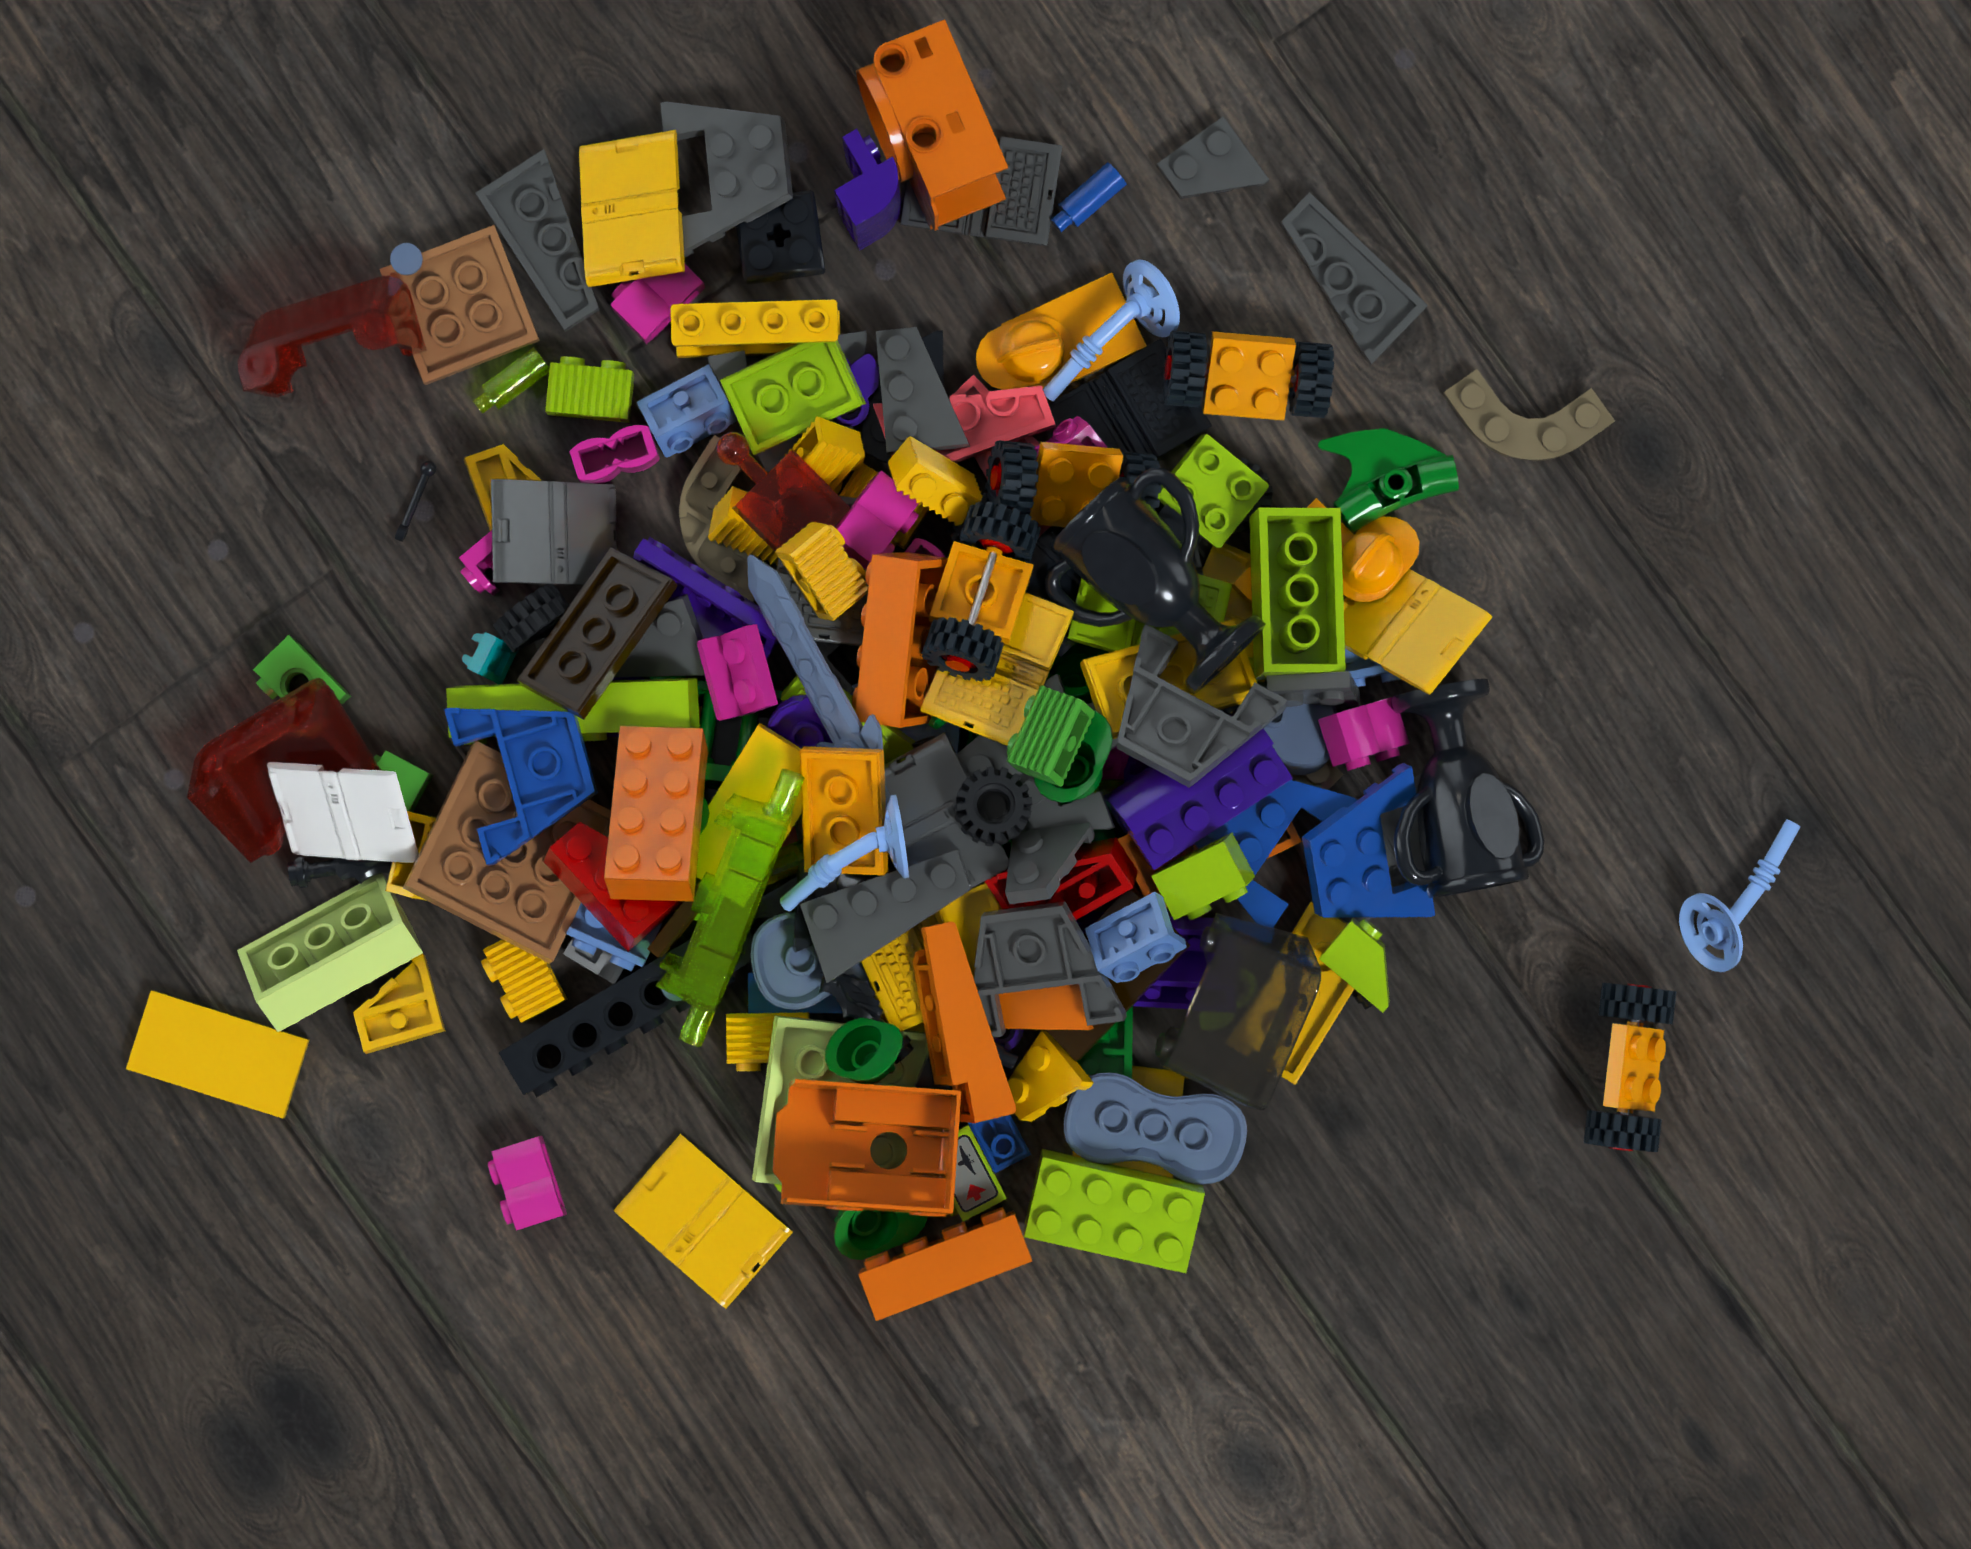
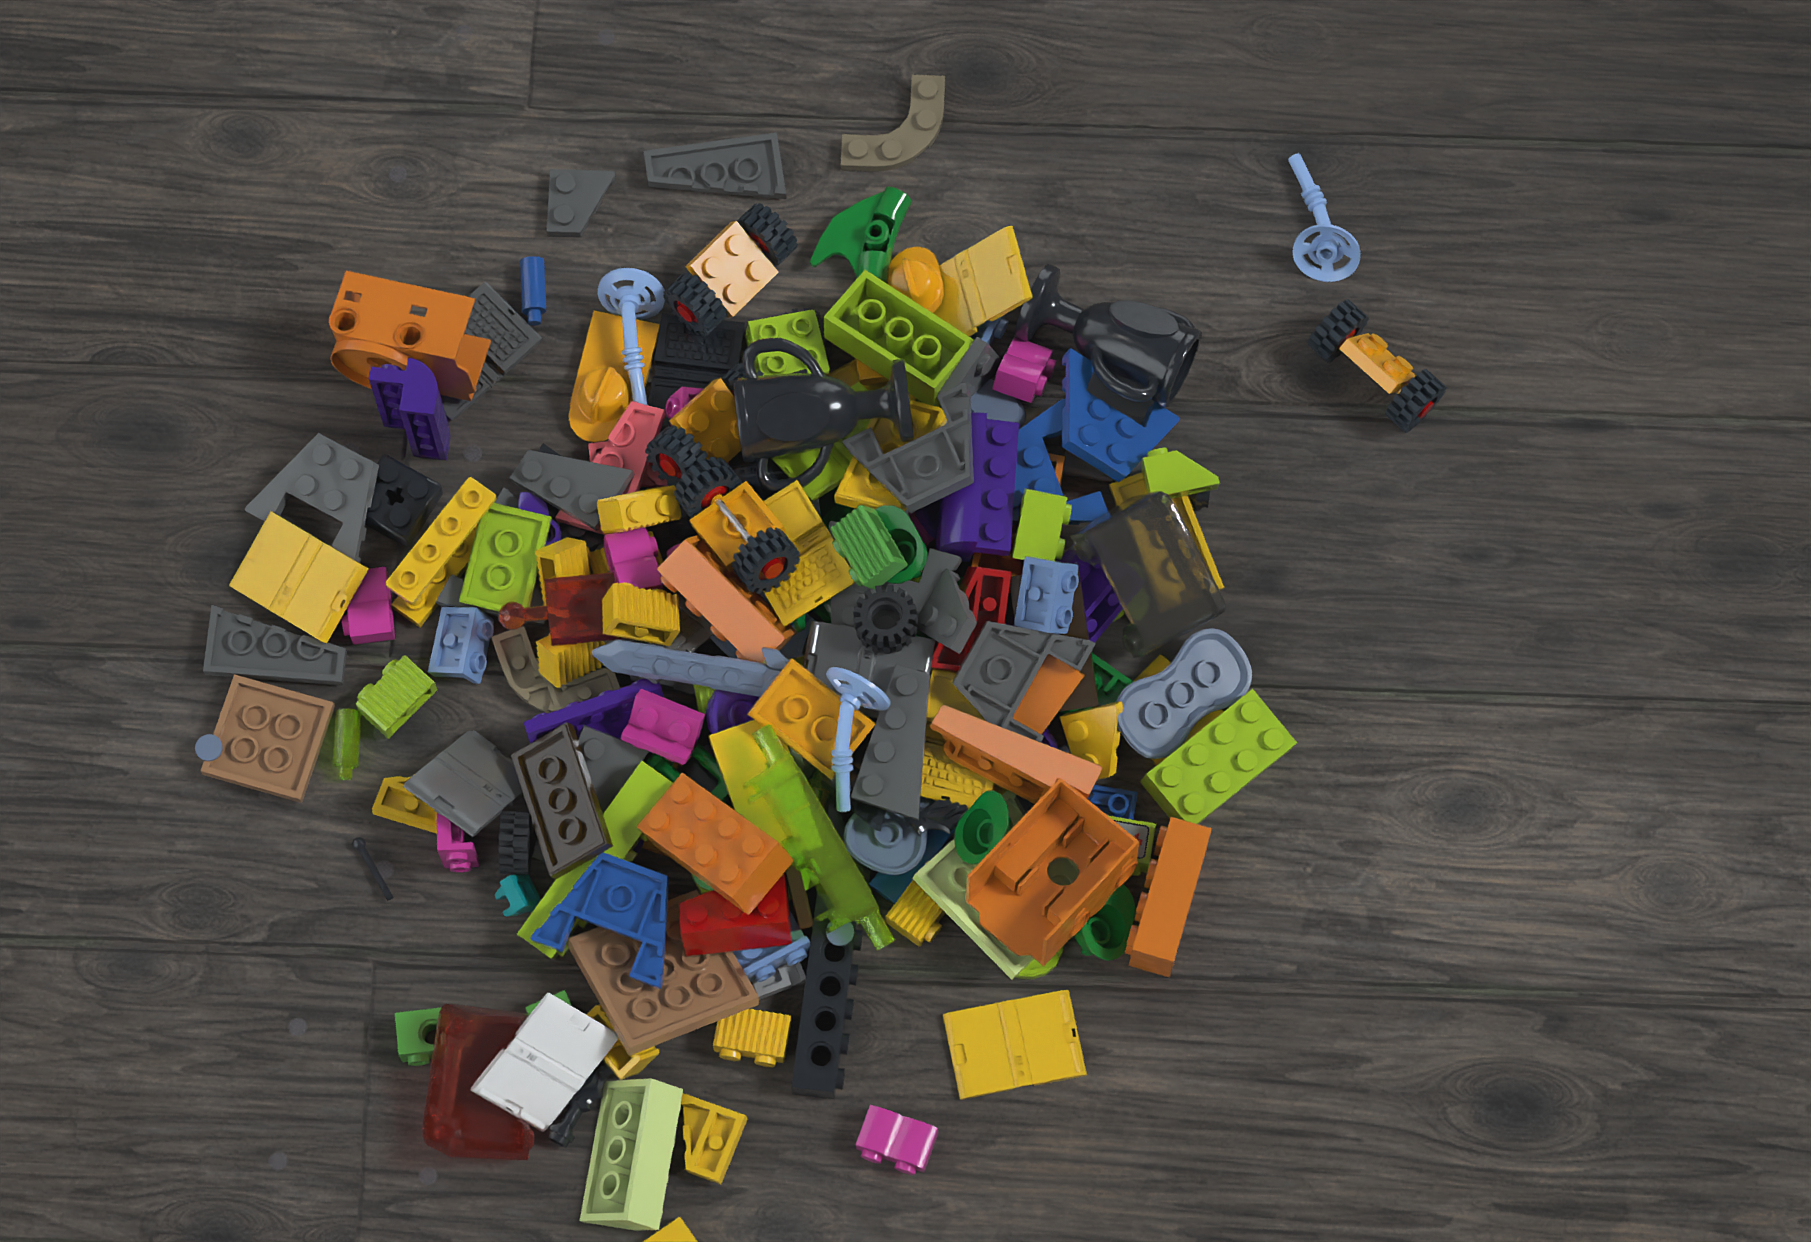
camera: 50 degrees left, 15 degrees down
clear red windscreen [237,276,427,398] -> none
dark pink brick [569,425,660,484] -> none

